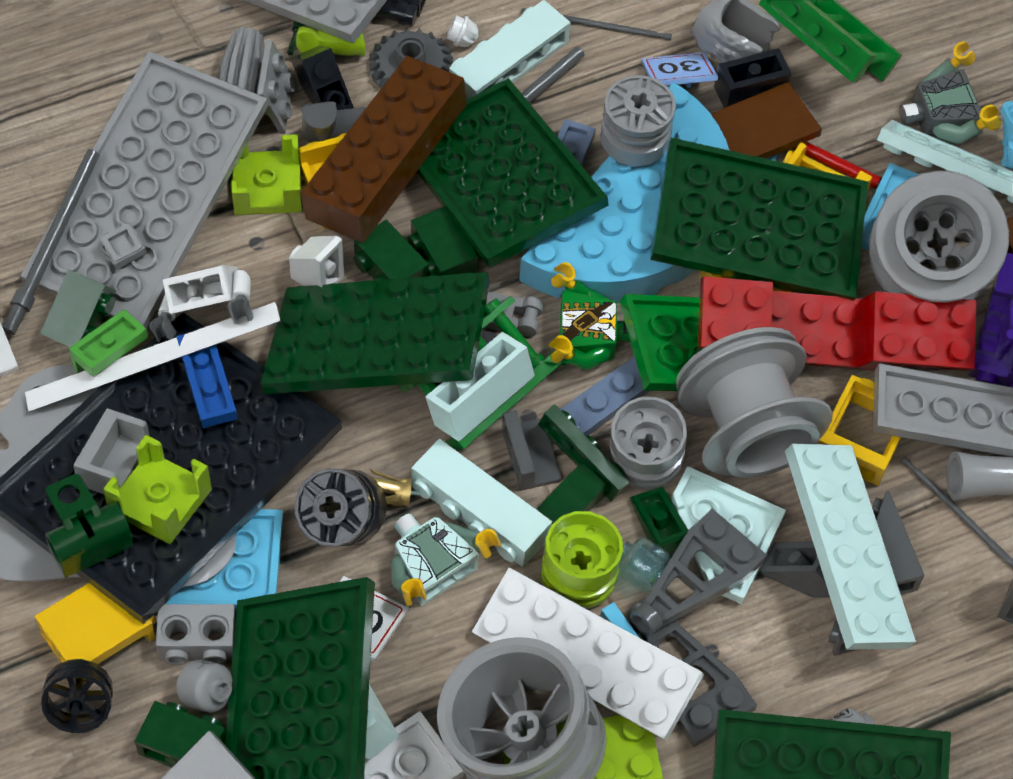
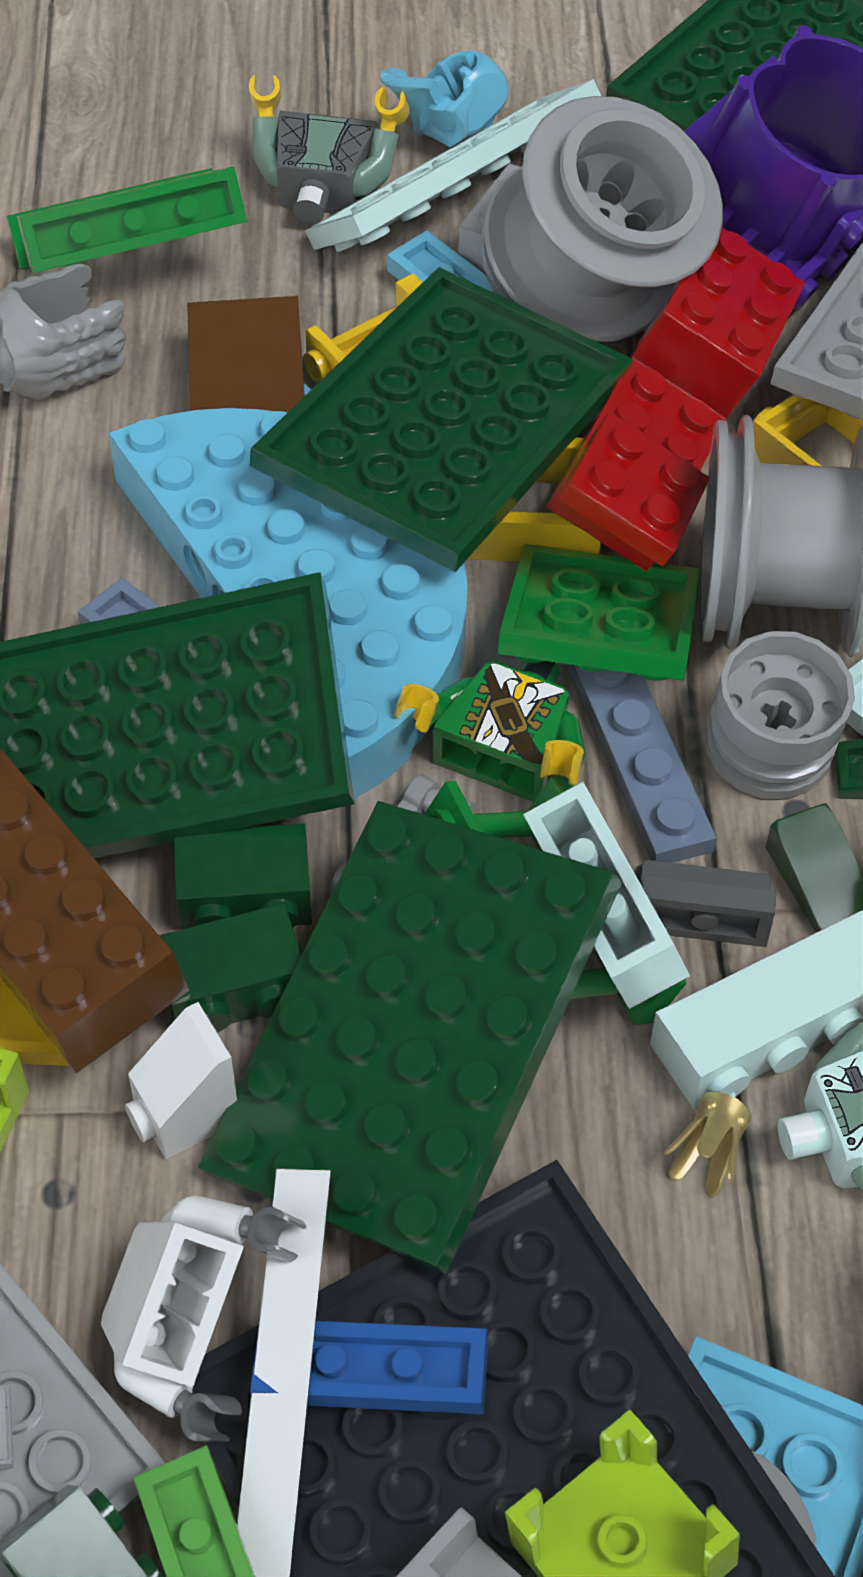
camera: 65 degrees left, 5 degrees down
black wheel [295,468,387,546] -> none
dark green plate [538,404,629,502] -> none
light grey wheel [600,75,676,167] -> none
light blue piece [641,52,718,88] -> none
black brick [714,48,791,108] -> none
red bar [791,142,882,189] -> none

